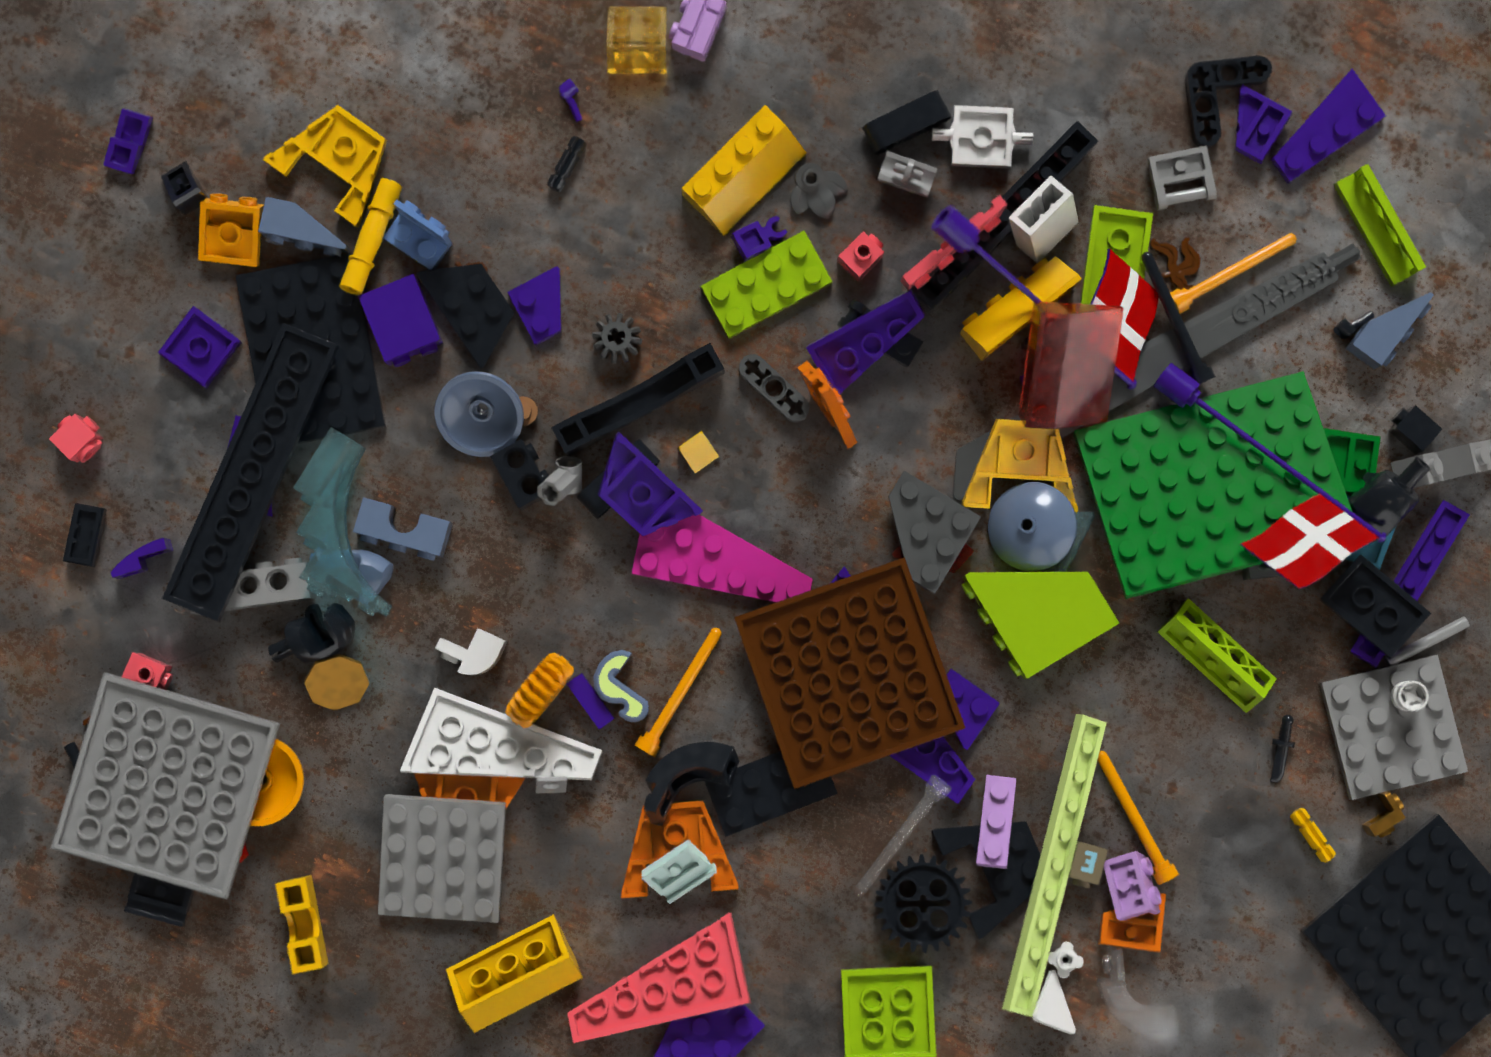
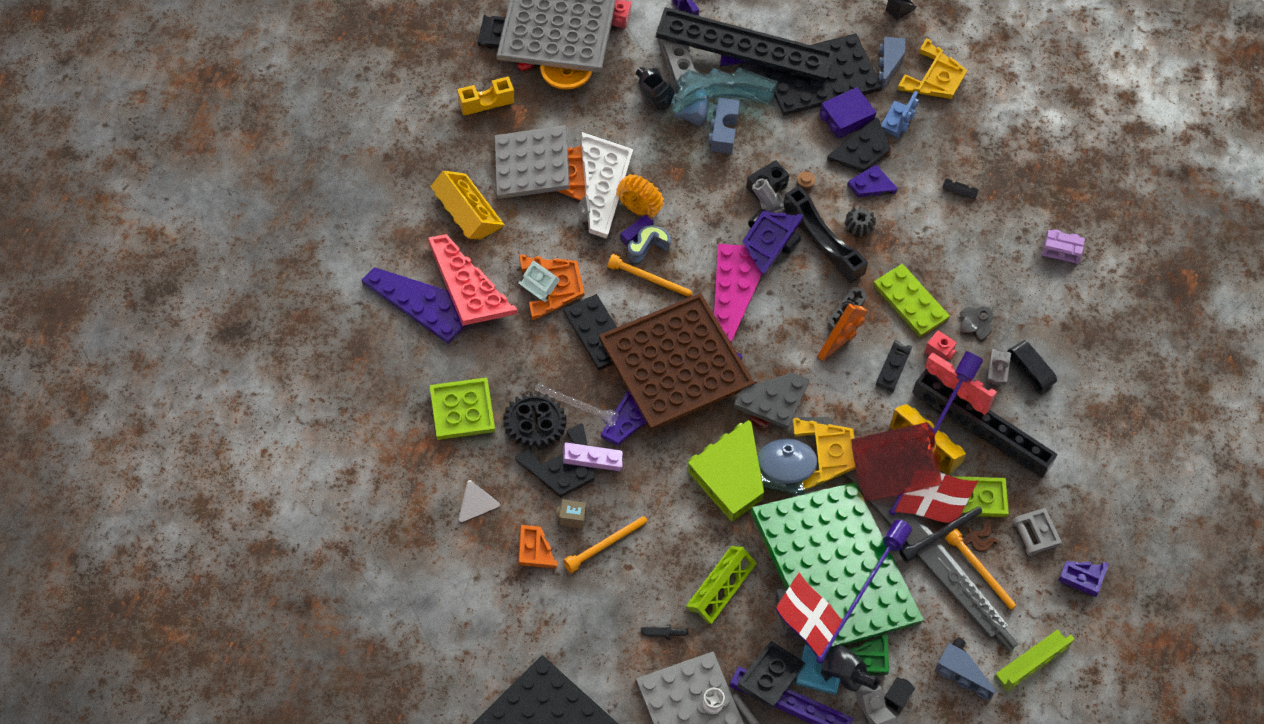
camera: 80 degrees right, 25 degrees down
dark purple tile [157,305,242,389] -> none
light orange plate [198,193,264,267] -> none
pearl gold piece [304,654,370,711] -> none
yellow piece [339,178,403,295] -> none
sand blue dish [434,372,524,457] -> none
white brick [435,628,508,675] -> none
dark purple hand [559,79,583,122] -> none
clear yellow bracket [606,6,667,73] -> none
black arch [644,742,740,826] -> none
yellow slope [678,431,719,474] -> none
yellow slope [681,105,807,236] -> none
dark purple plate [731,216,787,262] -> none
dark purple wing [806,289,925,394] -> none
white plate [932,105,1033,169] -> none
dark purple wing [946,669,1000,750] -> none
yellowish green plate [1002,714,1107,1017] -> none
white brick [1009,176,1079,263] -> none
white plate [1048,942,1083,978] -> none
clear arch [1097,947,1178,1039] -> none
lavender bracket [1104,851,1161,921] -> none
black beam [1185,55,1272,149] -> none
dark purple wing [1271,68,1386,184] -> none
yellow axle [1290,808,1336,863] -> none
pearl gold bracket [1362,791,1406,838] -> none

